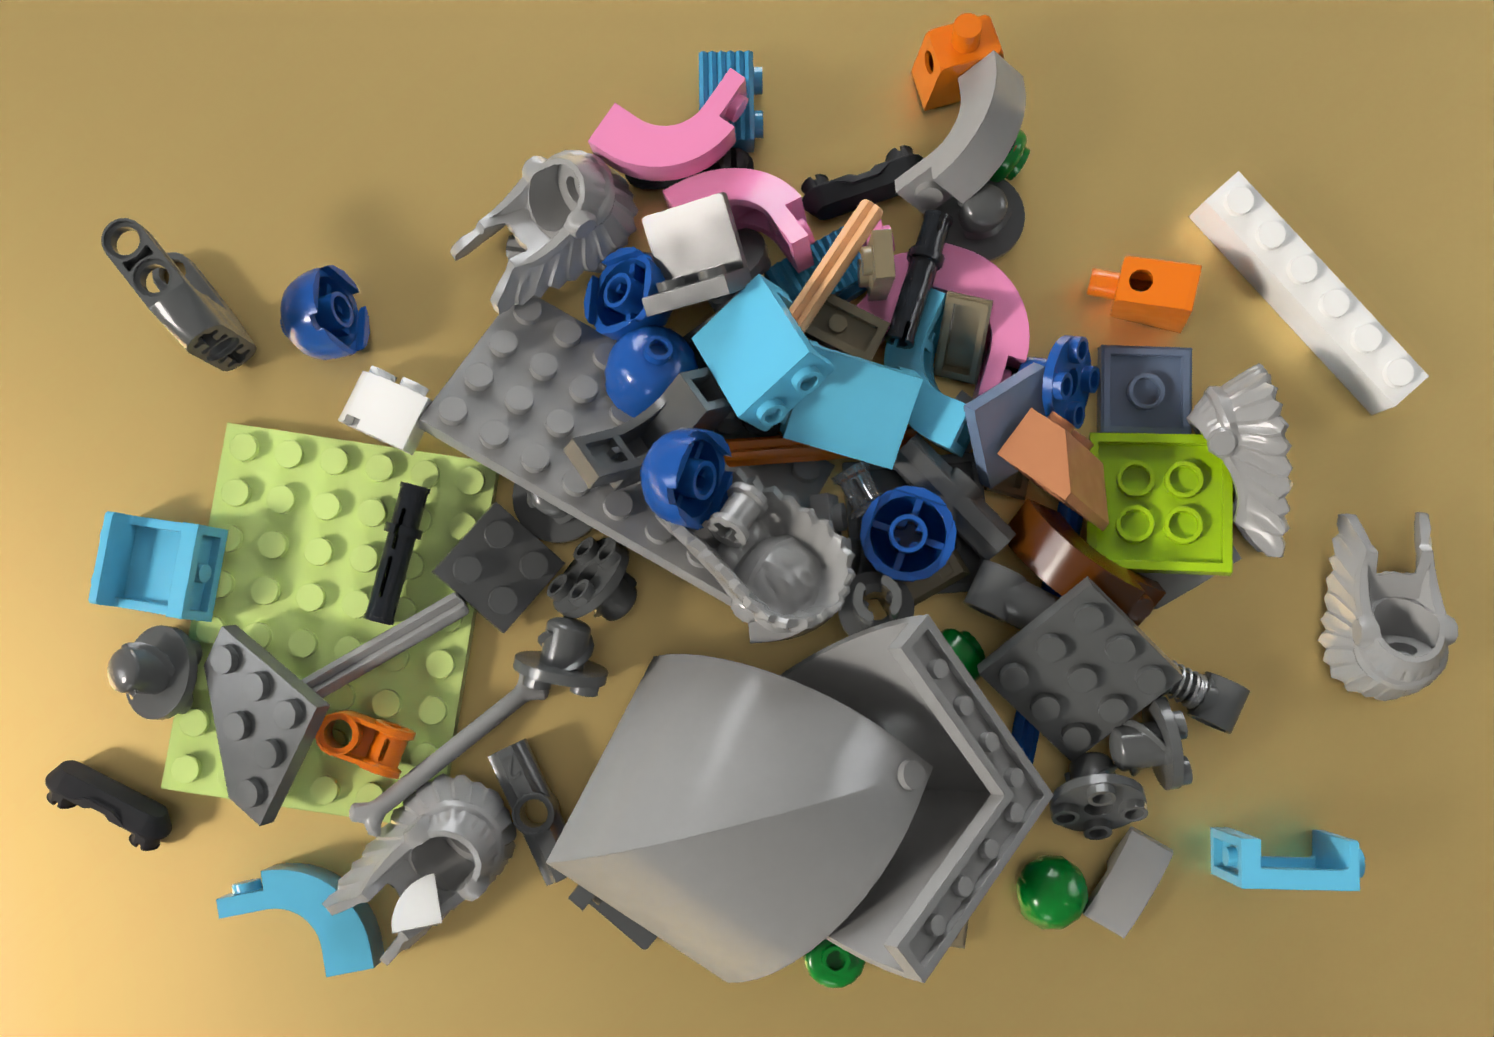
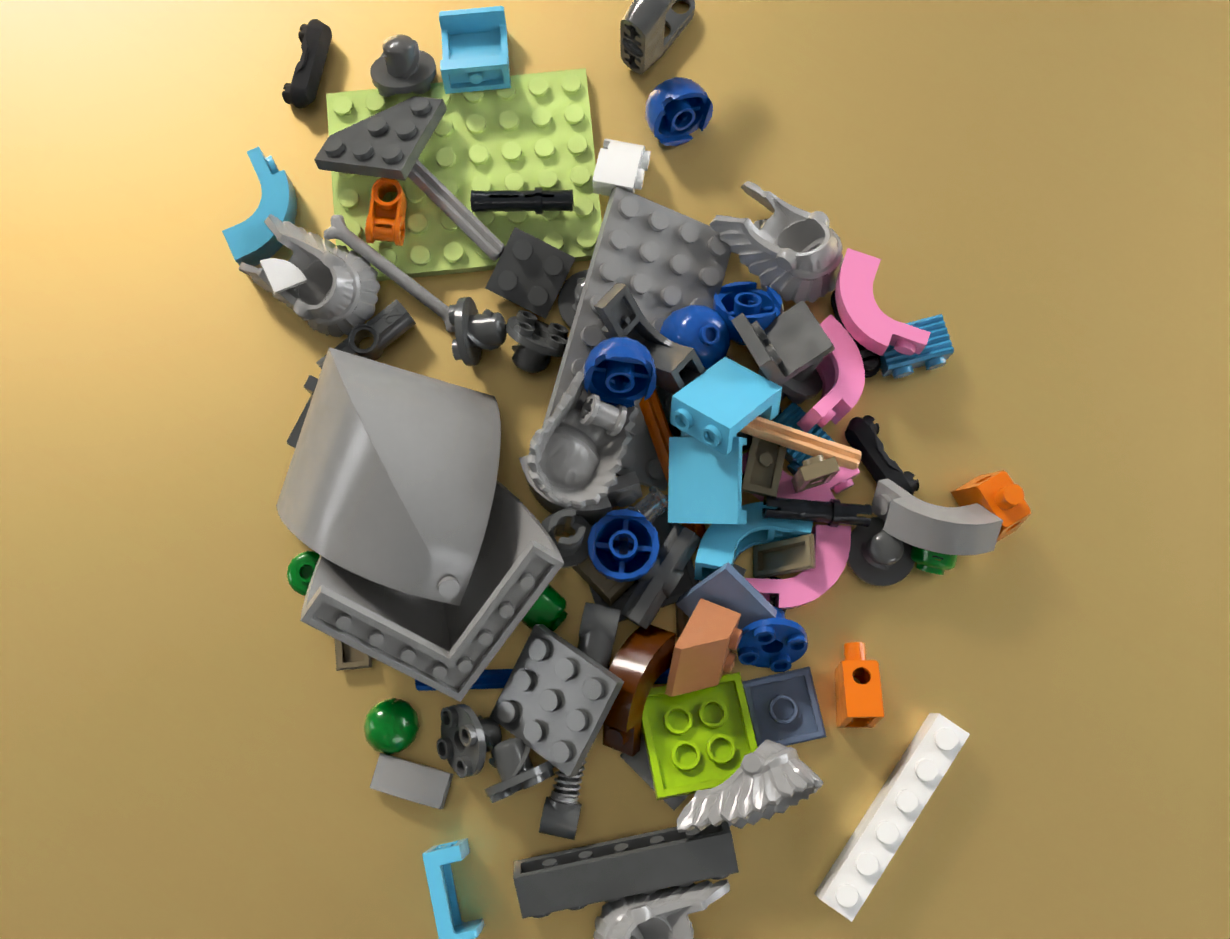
camera: 80 degrees right, 5 degrees down
none -> dark grey brick [513,821,739,919]

